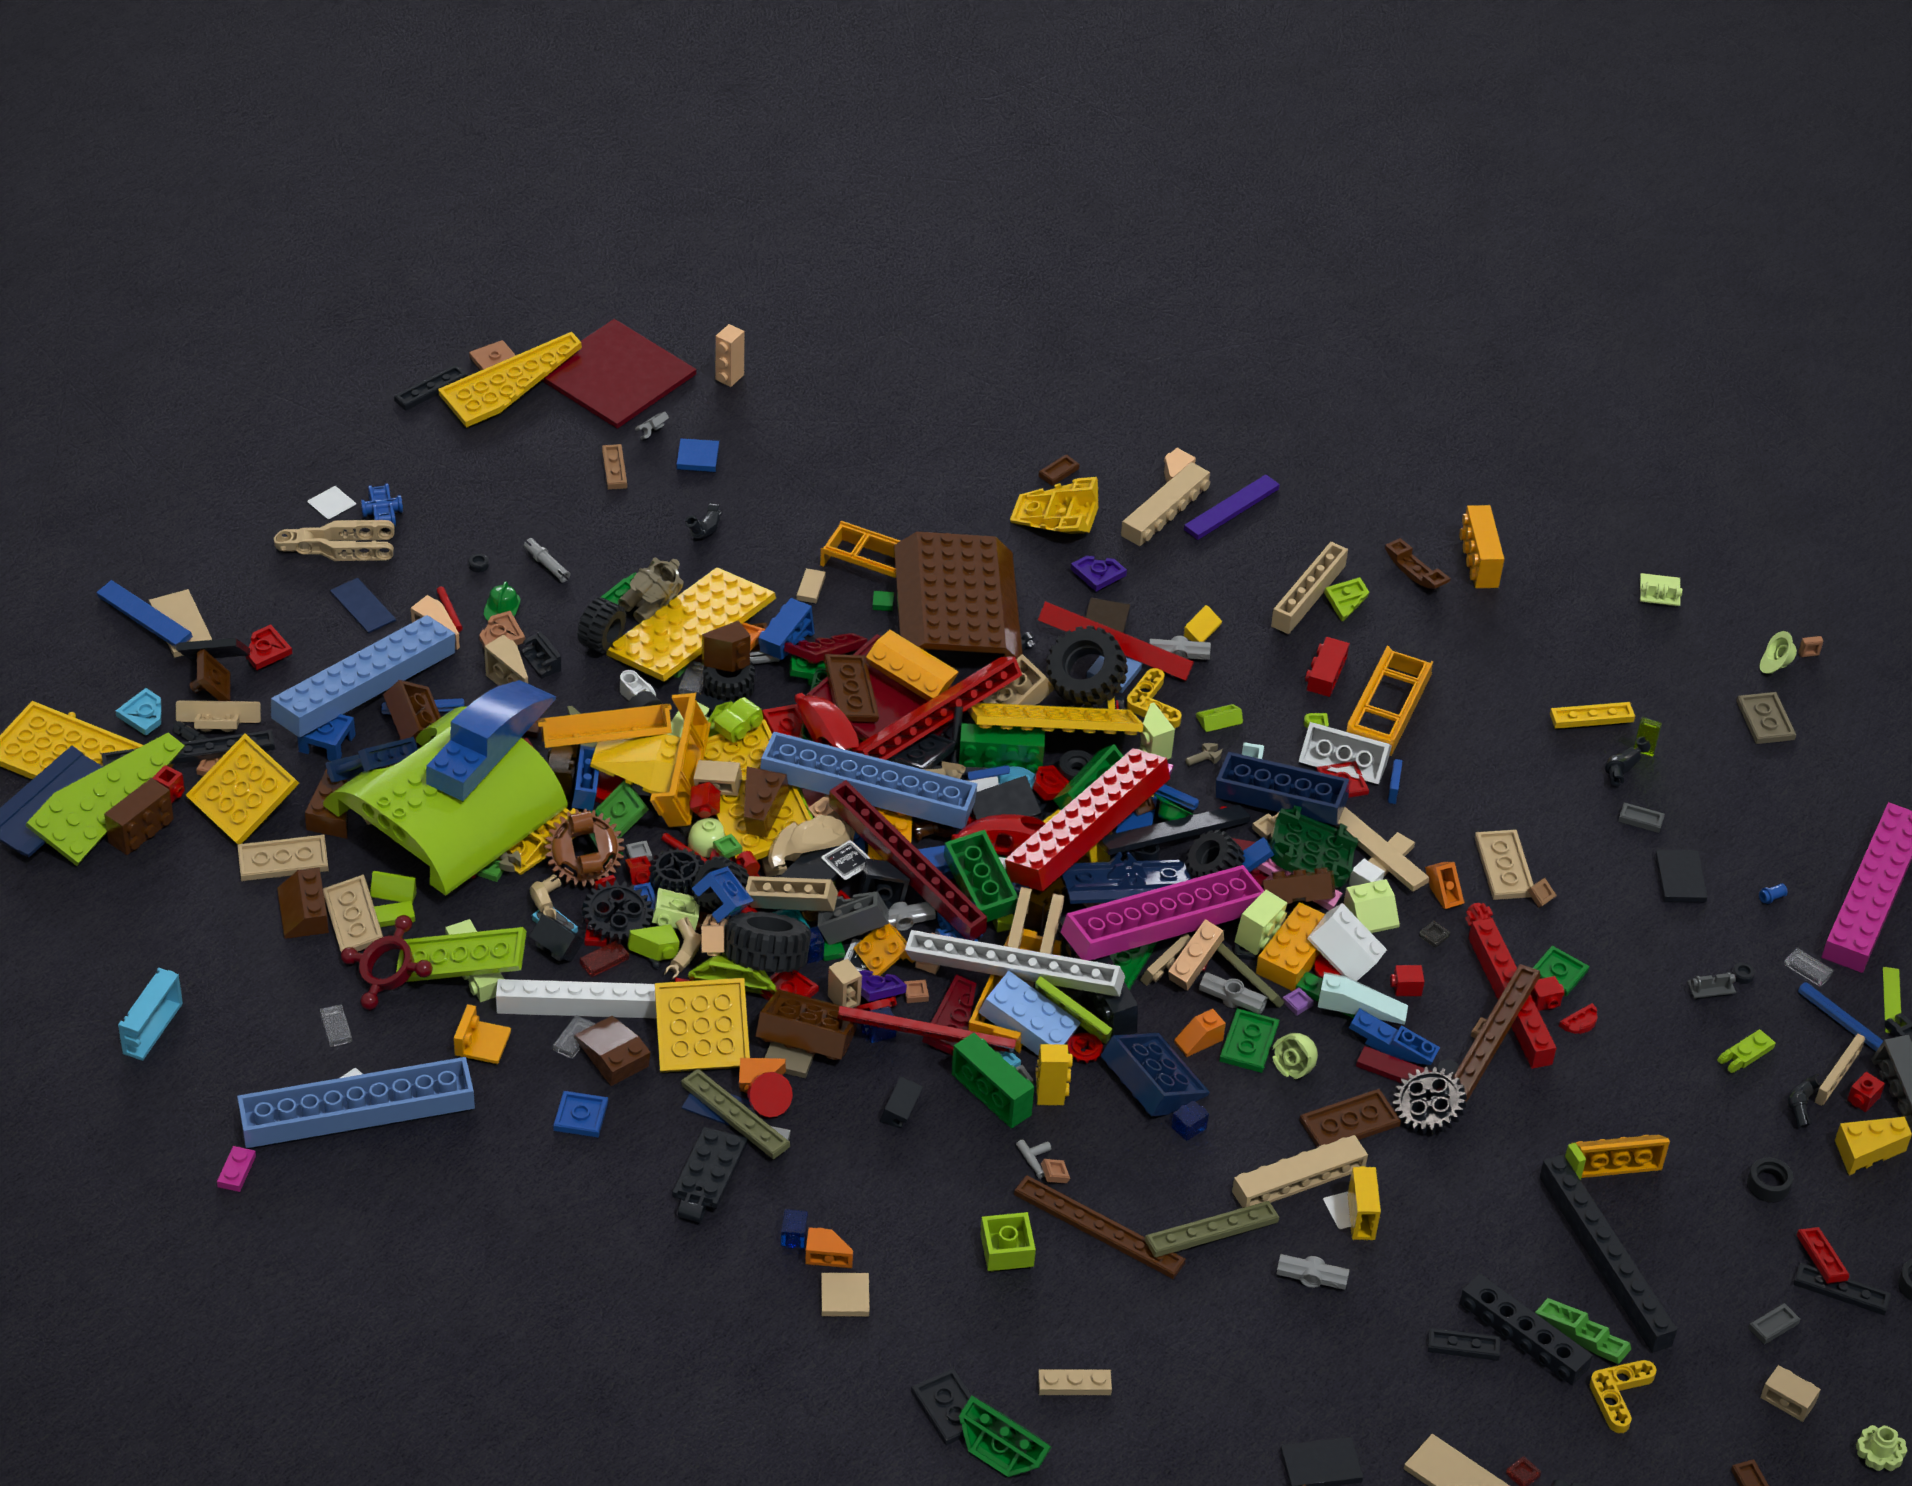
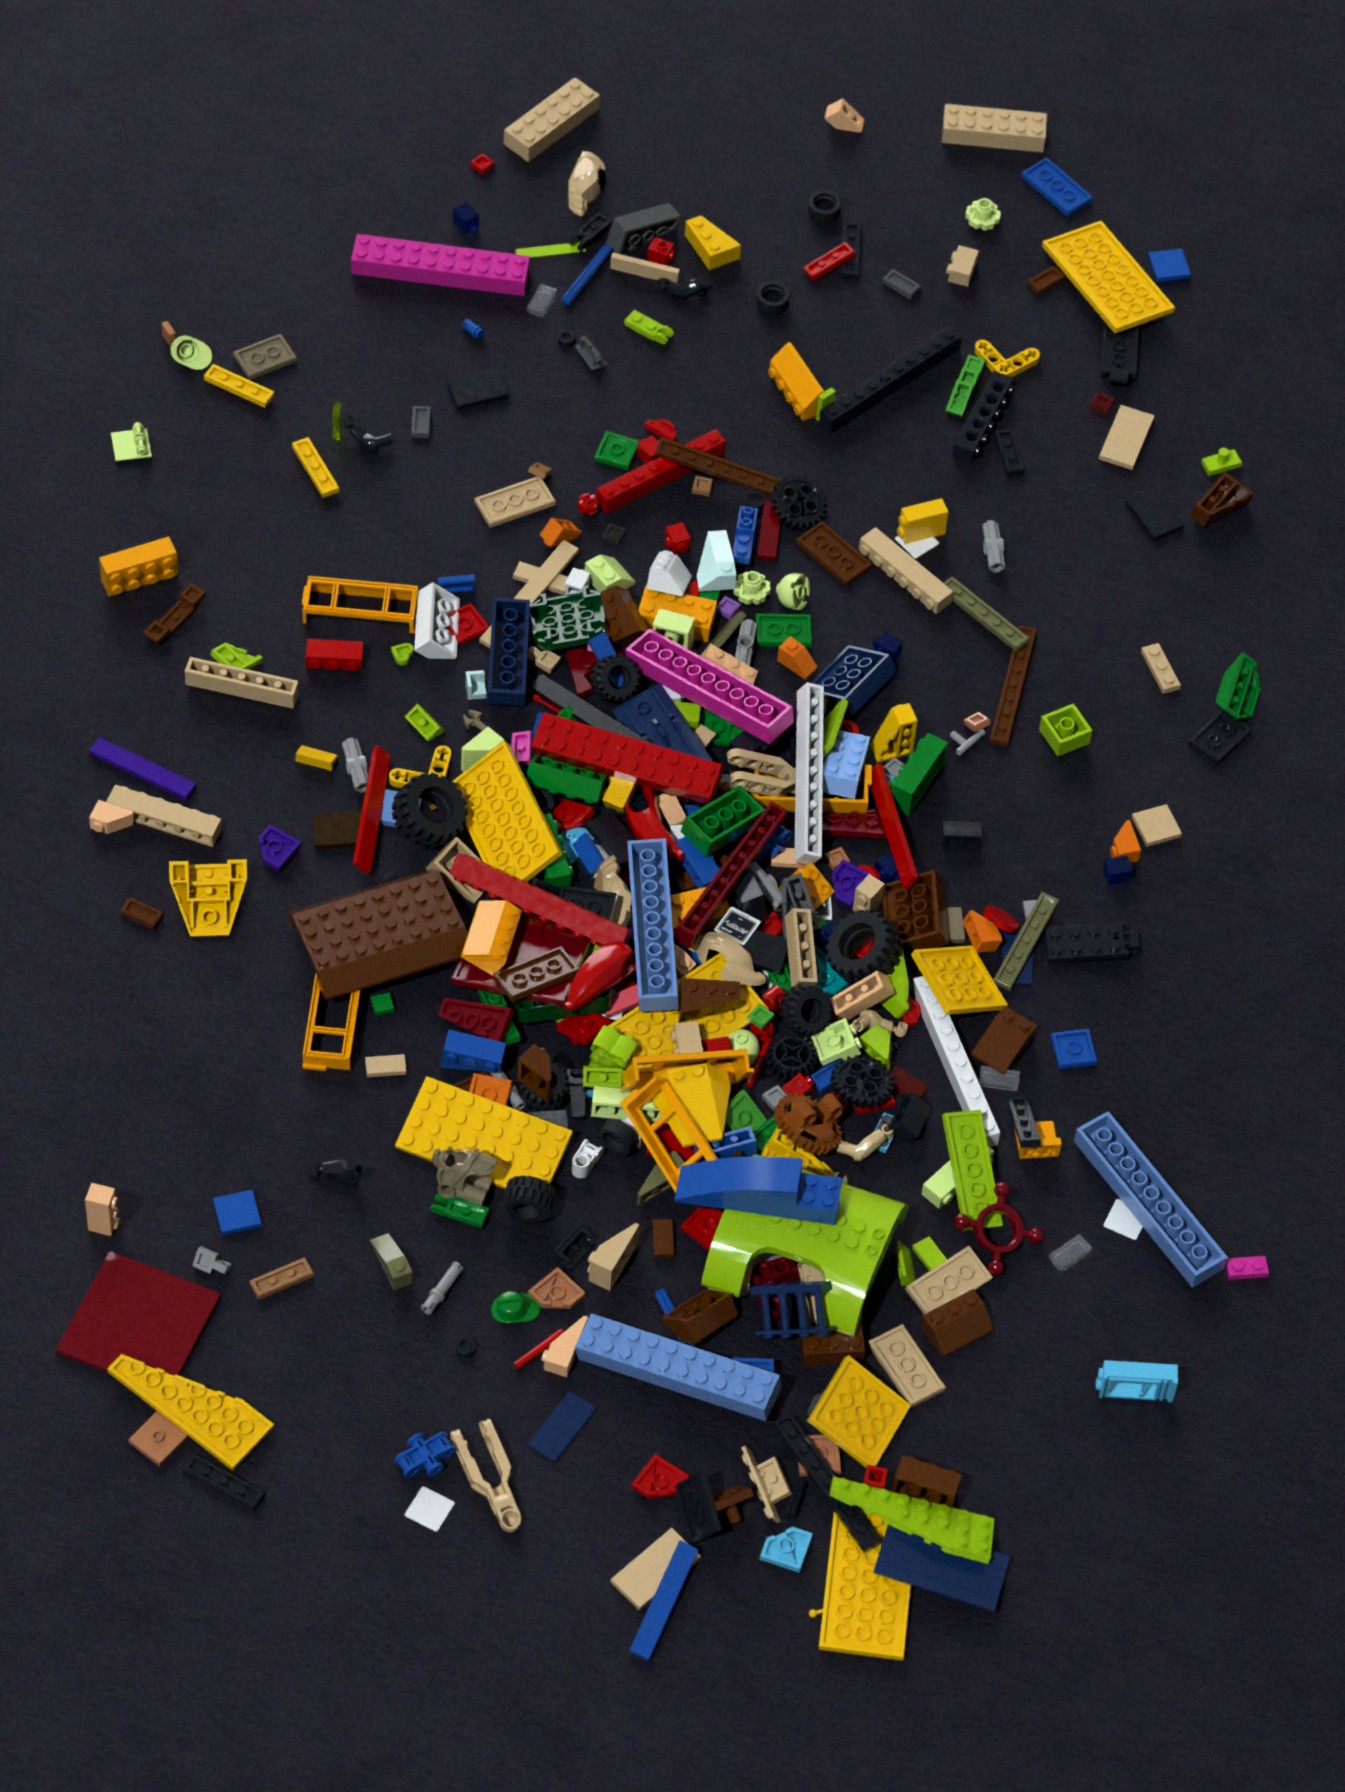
camera: 110 degrees left, 10 degrees up
blue panel [692,866,754,923] -> none
none -> yellow plate [204,364,275,408]
none -> olive slope [370,1233,412,1291]
none -> yellowish green plant [733,571,770,605]
none -> black tile [1007,1097,1041,1147]

